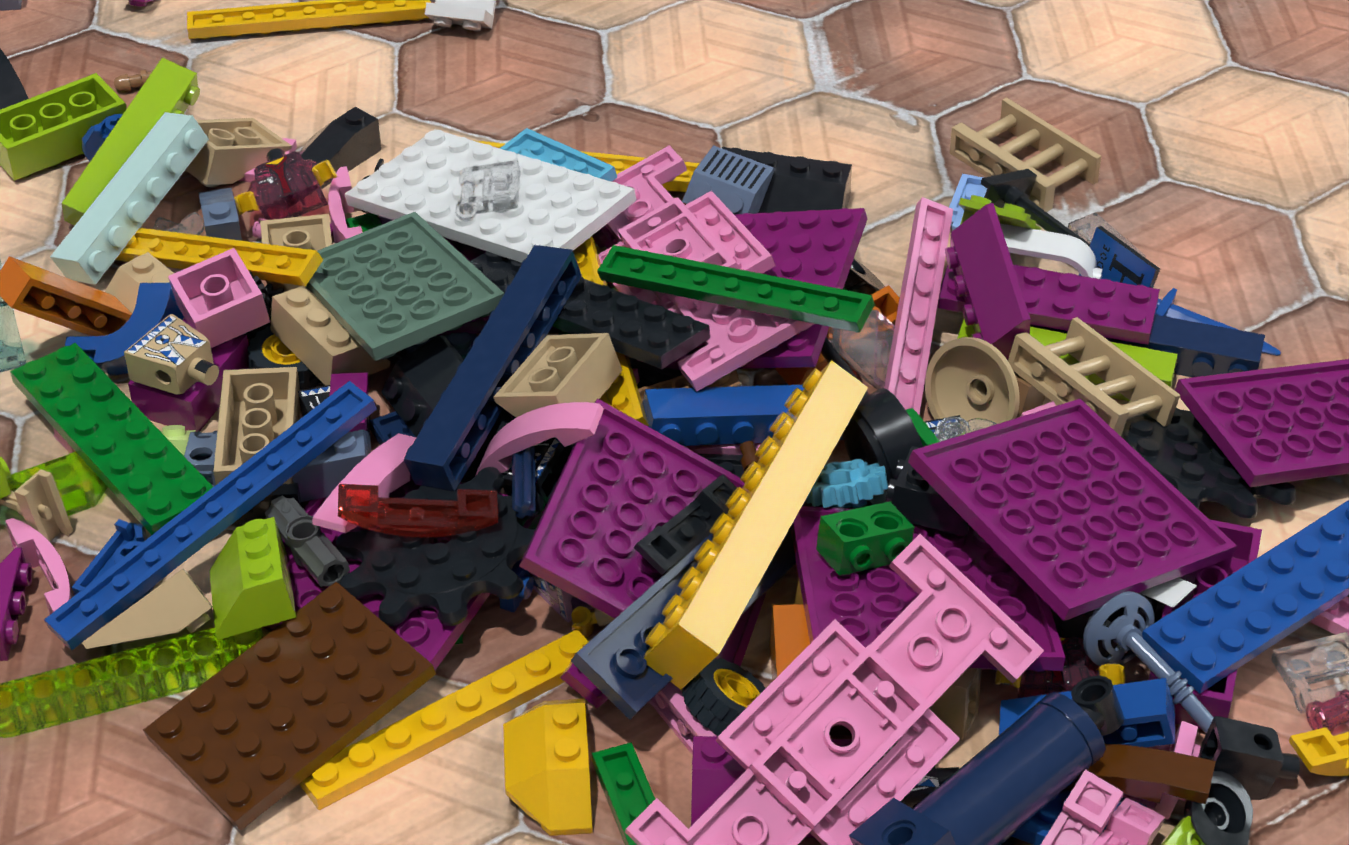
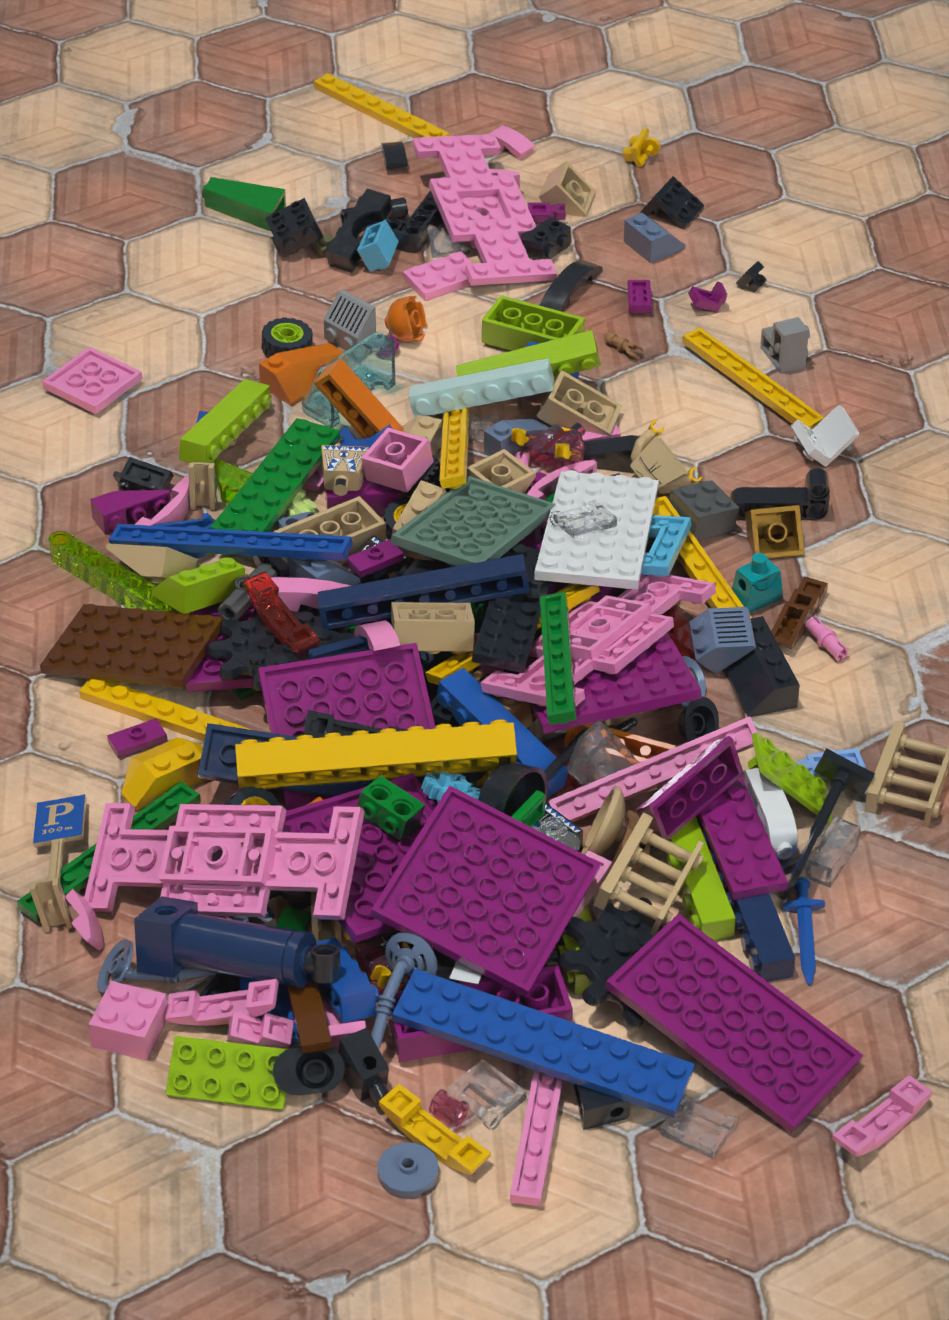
camera: 60 degrees right, 0 degrees up
none -> magenta plate [107,718,168,759]
none -> magenta plate [627,280,652,313]
none -> tan torso [630,420,702,494]
none -> dark grey brick [669,480,739,540]
none -> black beam [730,468,830,520]
none -> teal torso [732,553,783,614]
none -> pearl gold slope [745,505,805,558]
none -> reddish brown slope [771,576,828,649]
none -> bright pink pin [805,616,849,661]

